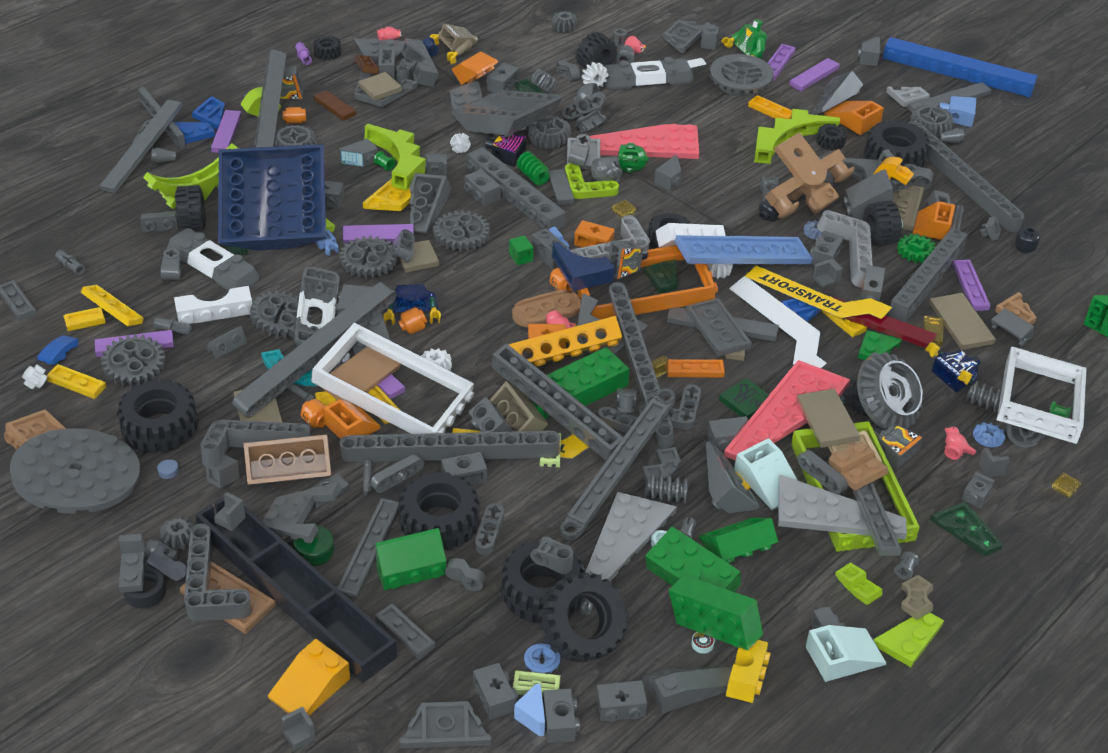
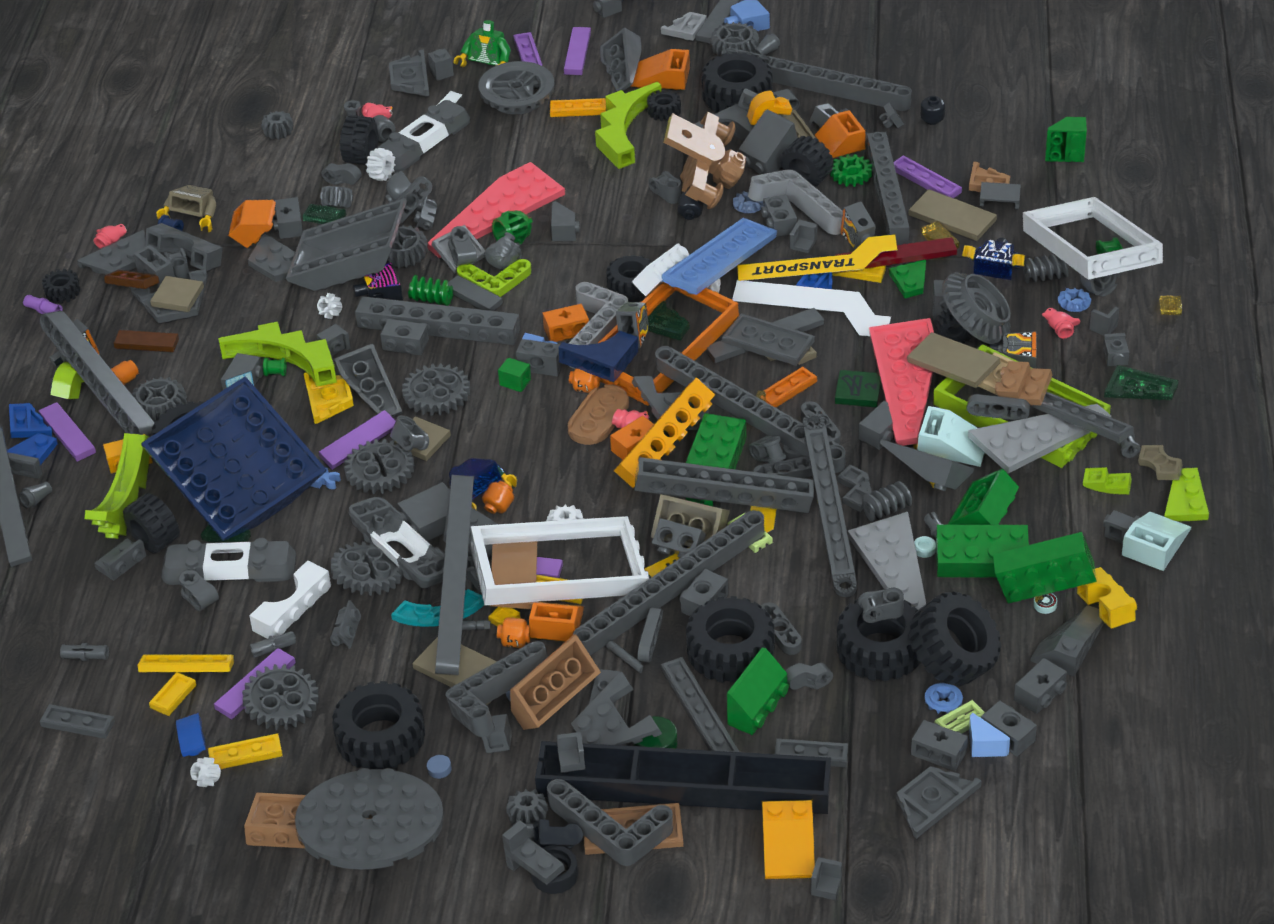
camera: 35 degrees left, 0 degrees up
clear yellow tile [612,200,636,218] -> none

